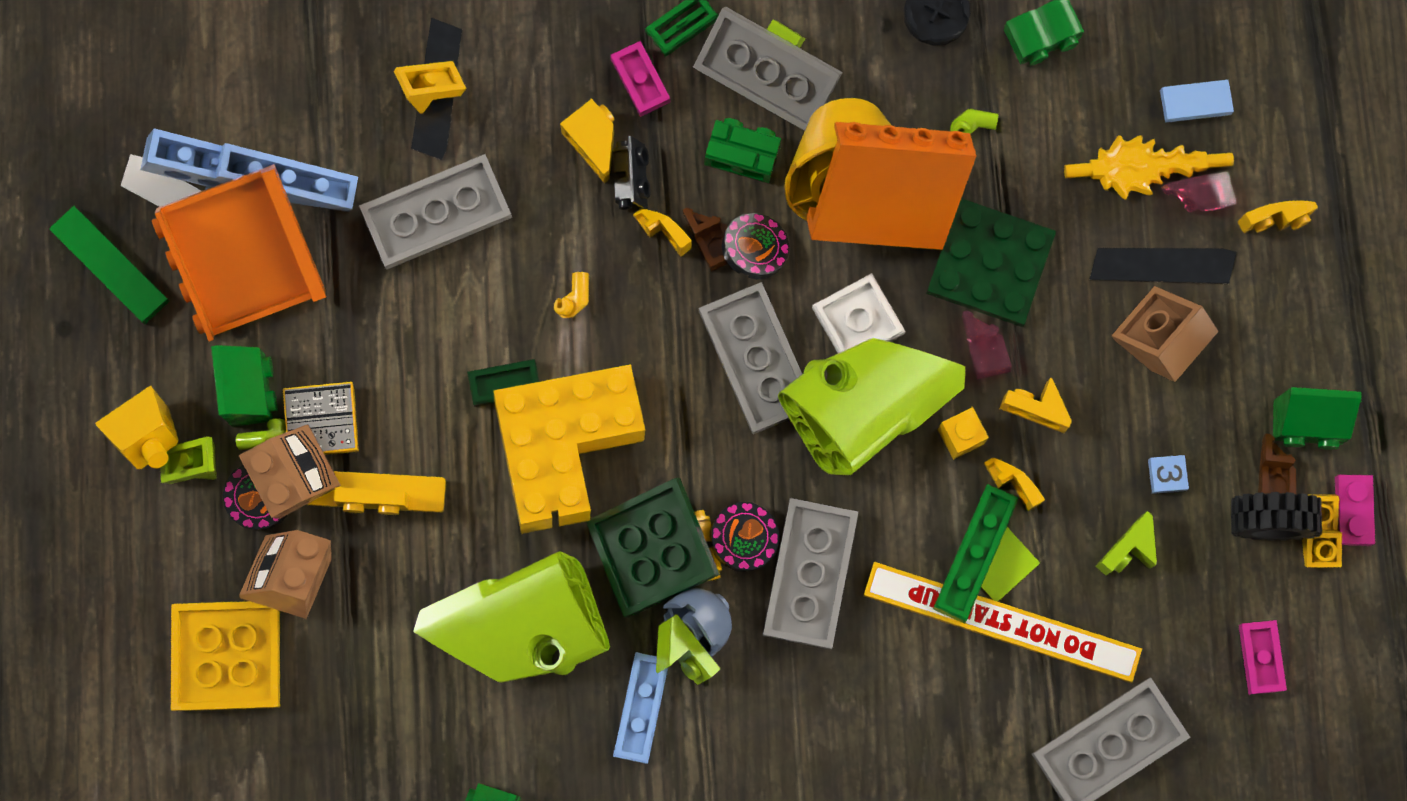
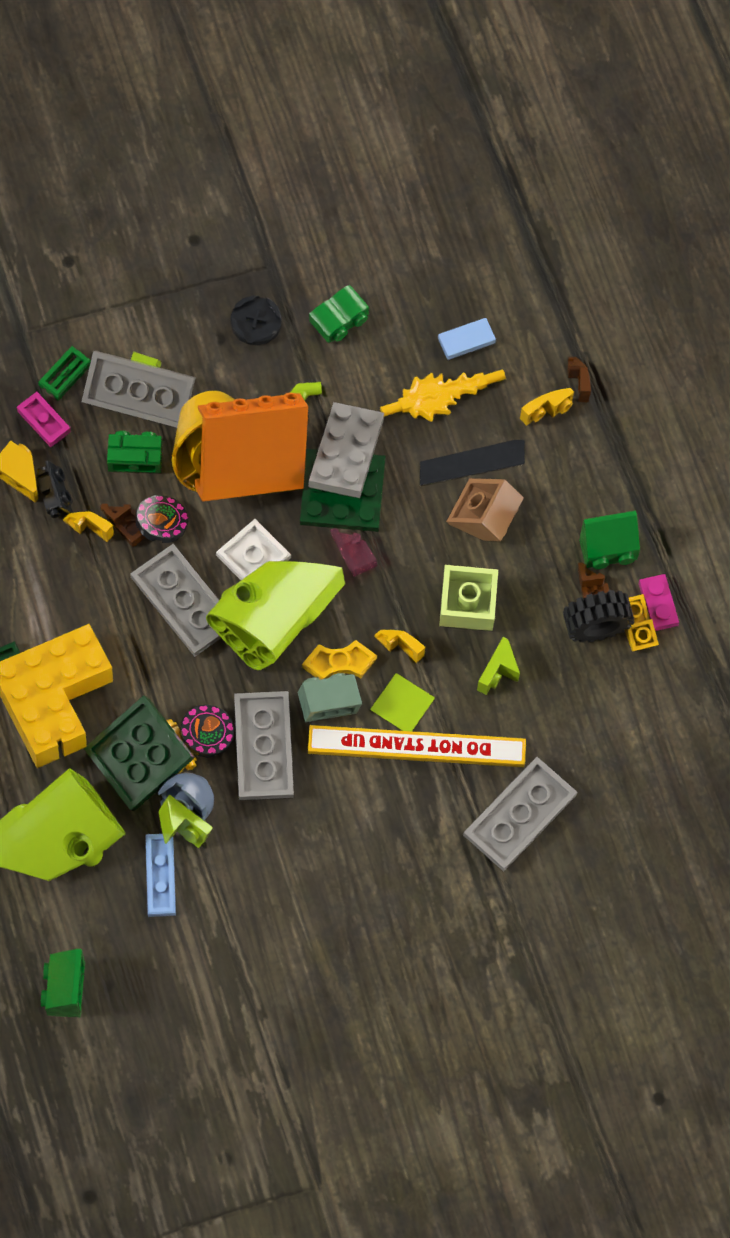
camera: 15 degrees left, 10 degrees down
yellow arm [554,272,589,318] -> none
green tile [933,484,1019,624] -> none
yellow brick [937,407,989,460] -> none
yellow slope [999,378,1072,433] -> none
light blue tile [1148,455,1189,494] -> none
clear pink slope [1162,172,1237,213] -> none
dark pink plate [1239,620,1287,695] -> none
none -> sand green brick [298,673,362,722]
none -> yellow tile [302,640,377,680]
none -> light grey plate [309,402,384,498]
none -> yellowish green brick [439,565,498,631]
none -> reddish brown slope [568,357,591,402]

